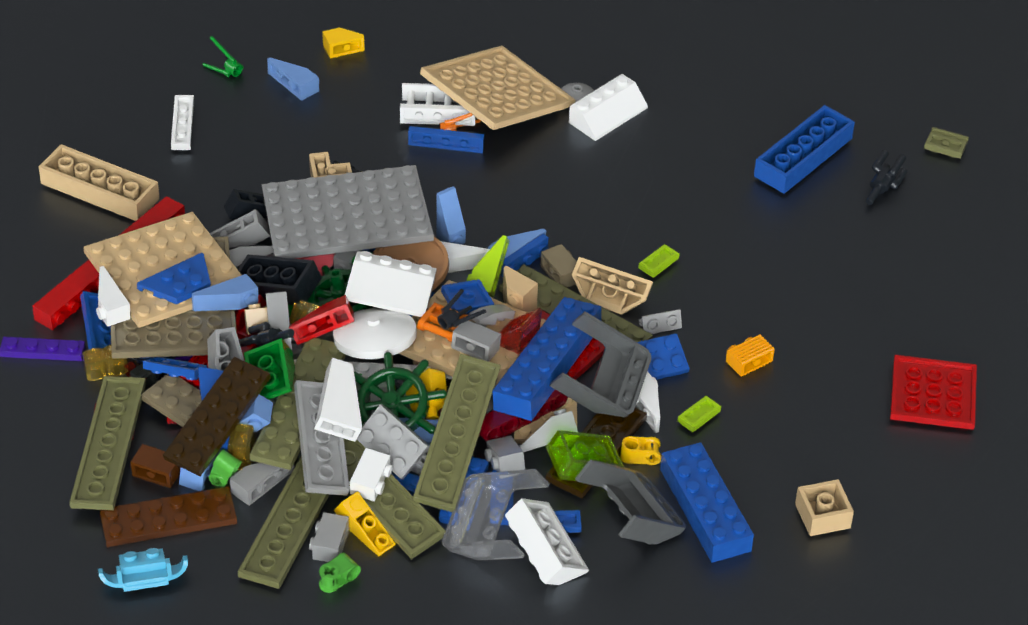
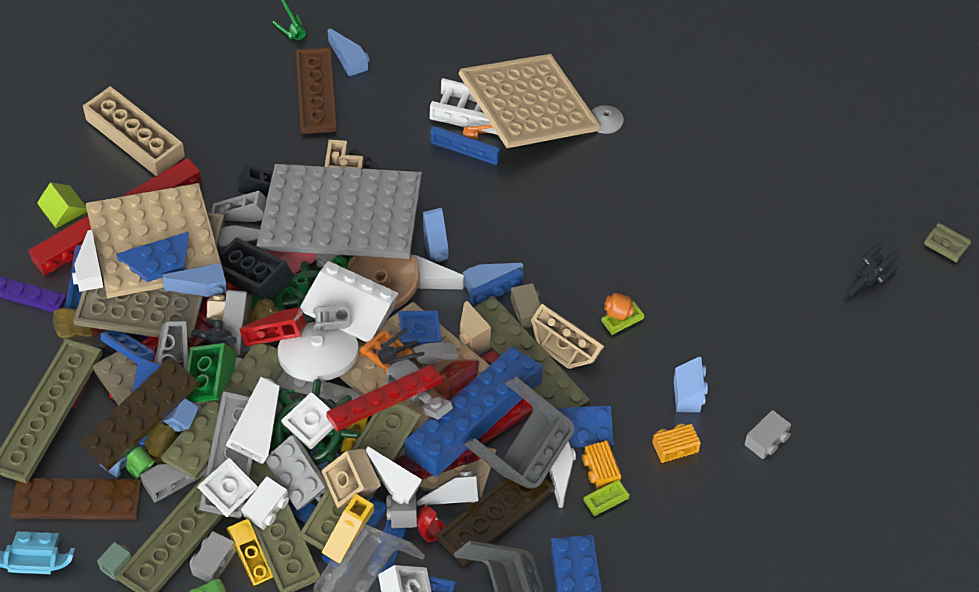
camera: 15 degrees right, 10 degrees up
reddish brown brick [130,444,181,488] -> none
white plate [171,95,194,150] -> none
yellow slope [323,28,364,58] -> none
lime slope [467,235,510,297] -> none
clear neon green slope [546,430,624,481] -> none
white slope [569,74,648,141] -> none
yellow piece [620,436,661,465] -> none
light grey hinge [639,309,682,334] -> none
blue brick [754,105,855,194] -> none
red plate [890,355,977,430] -> none
none -> lime slope [37,182,87,228]
none -> sand green brick [97,542,132,581]
none -> white plate [198,458,258,517]
none -> white plate [281,392,334,449]
none -> reddish brown plate [296,48,337,134]
none -> light grey piece [313,305,352,331]
none -> tan slope [321,449,381,508]
none -> yellow slope [322,493,374,564]
none -> red plate [326,364,443,431]
none -> white slope [366,447,422,505]
none -> red helmet [417,505,446,542]
none -> light grey plate [418,392,453,420]
none -> light orange brick [582,440,621,489]
none -> orange head [604,293,634,320]
none -> light blue slope [673,357,708,412]
none -> light grey brick [744,410,791,459]

